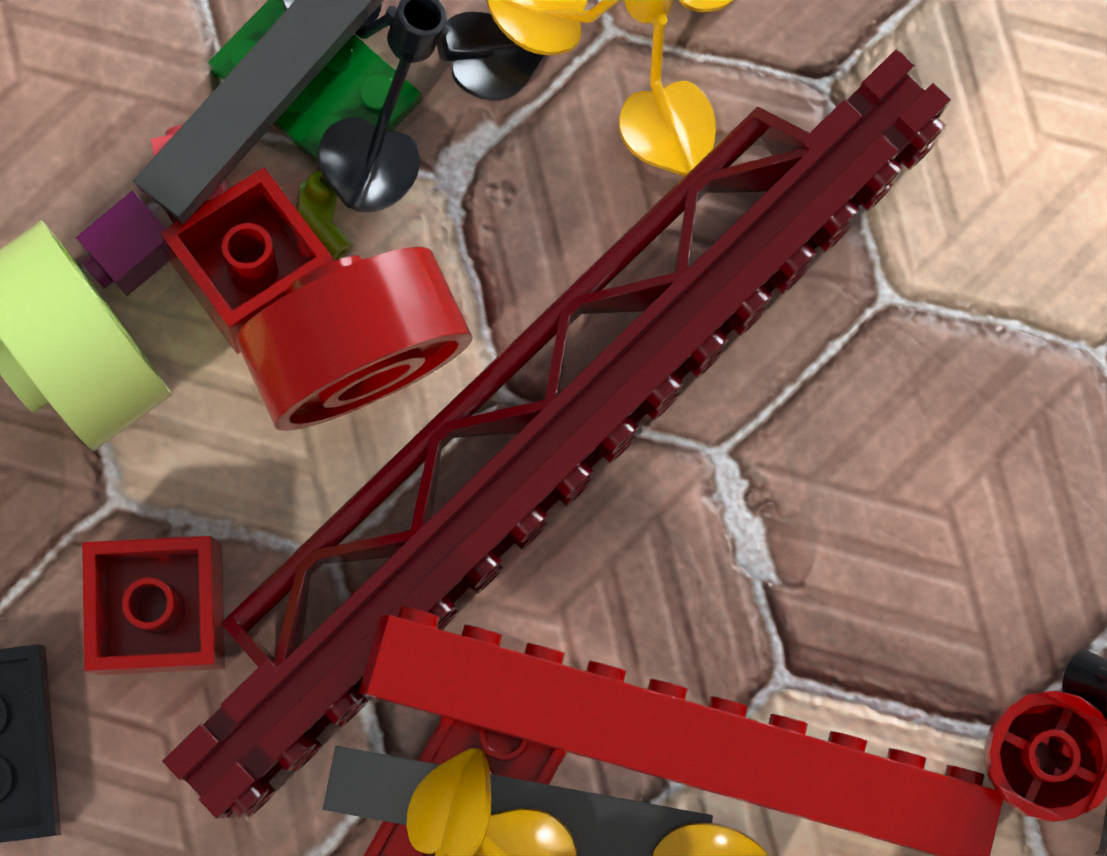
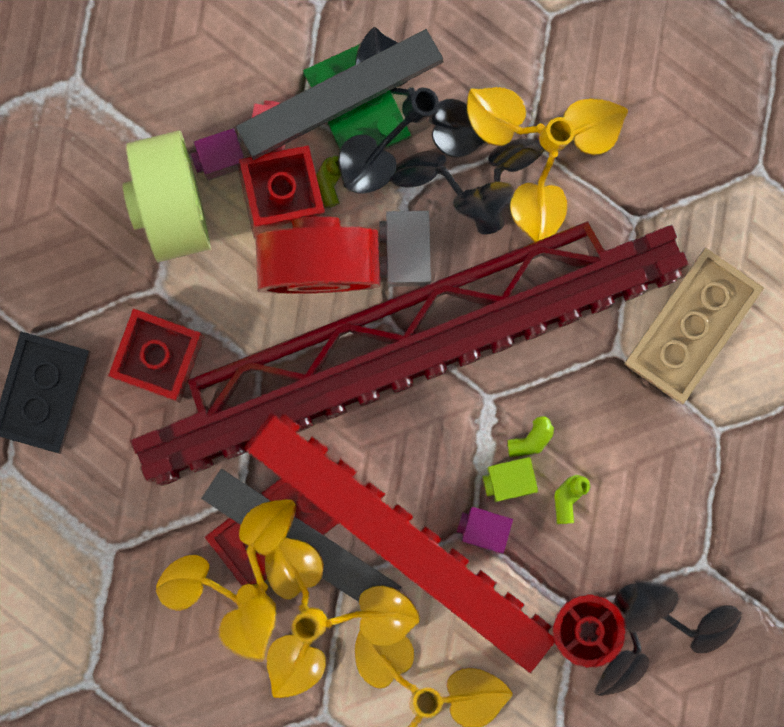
camera: 25 degrees right, 5 degrees up
none -> light grey brick [379,211,431,287]
none -> black plant [390,139,545,235]
none -> magenta brick [456,507,513,554]
none -> lime brick [482,457,539,502]
none -> lime arm [507,416,554,457]
none -> lime arm [554,475,590,524]
none -> tan plate [624,247,764,405]

